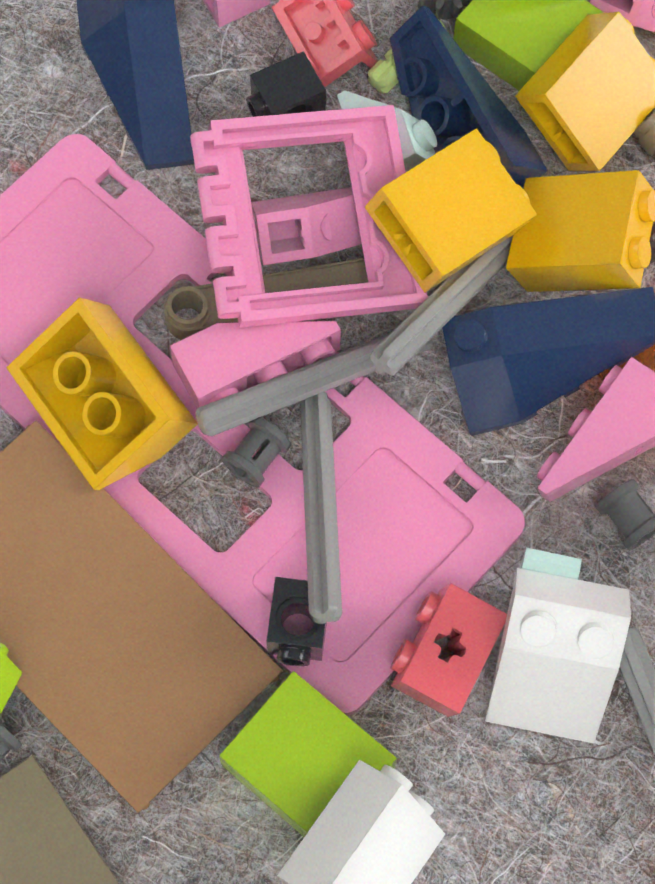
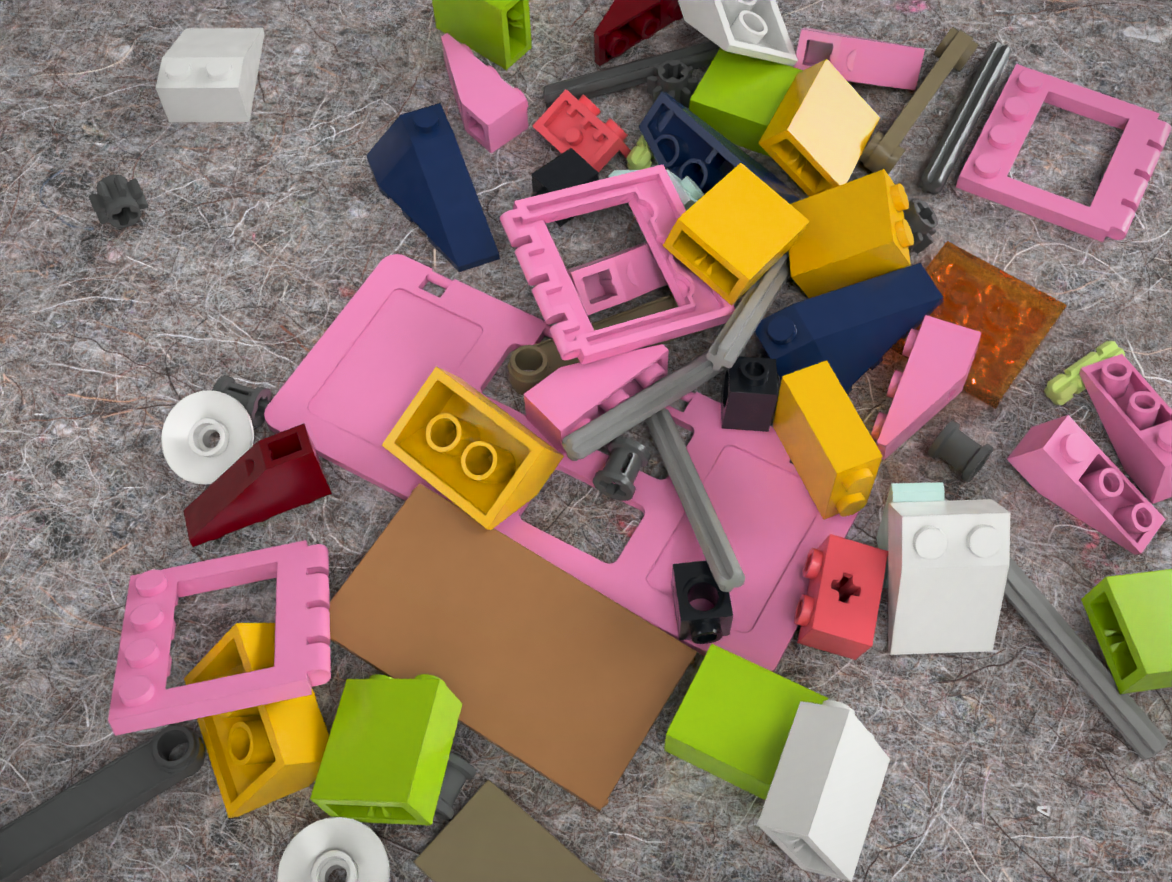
camera: 10 degrees left, 10 degrees down
none -> black brick [721,356,778,432]
none -> yellow brick [773,360,883,520]

